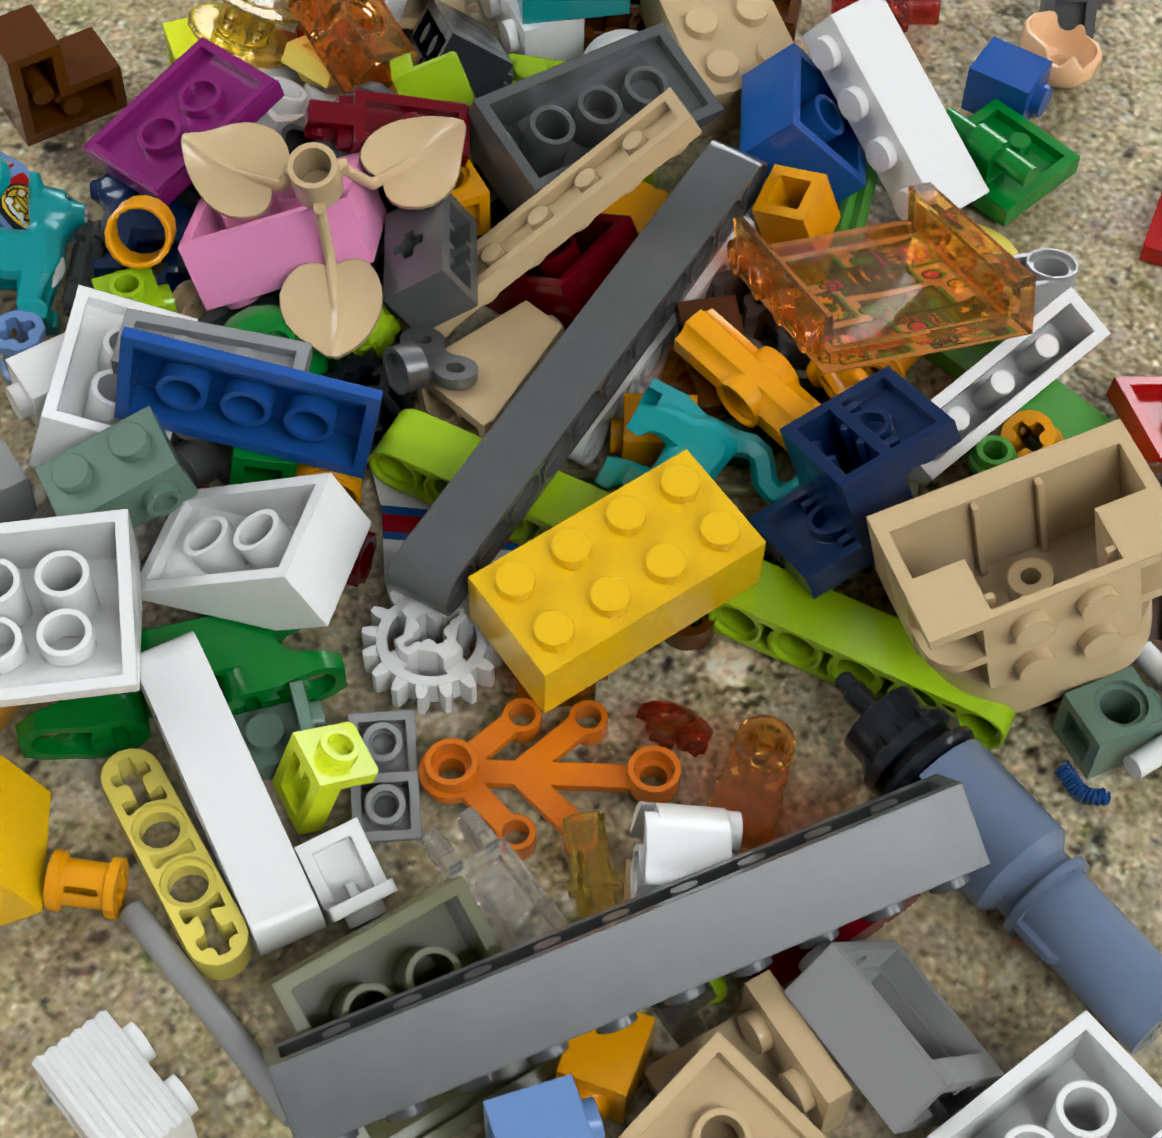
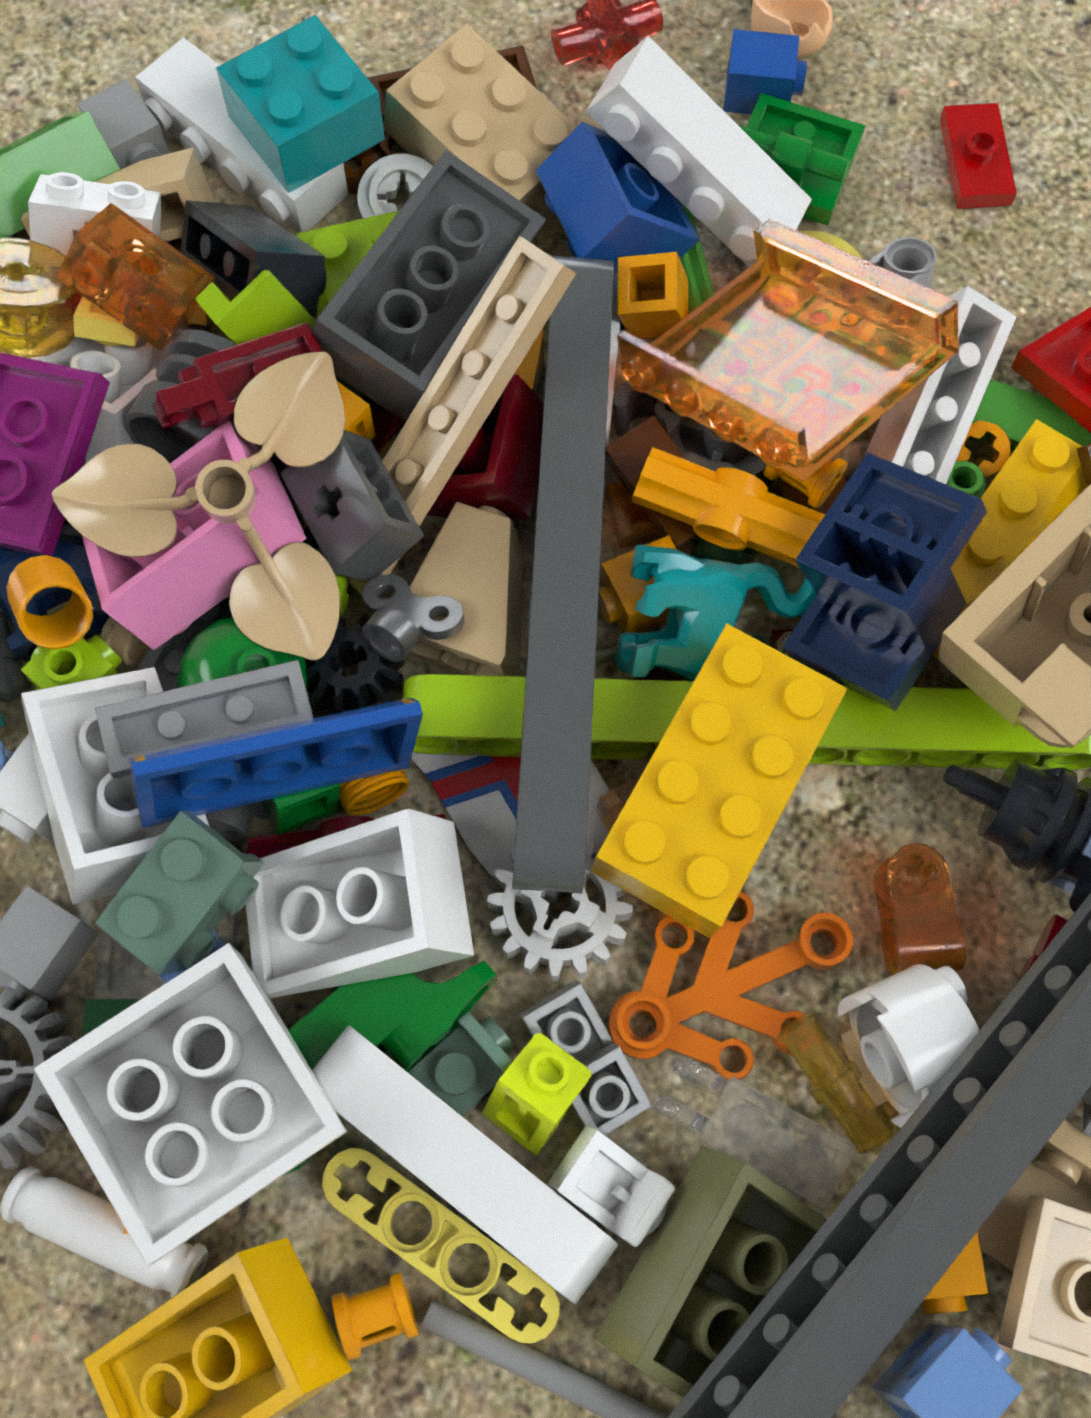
camera: 25 degrees left, 15 degrees up
clear red plant [636,700,714,757] -> none

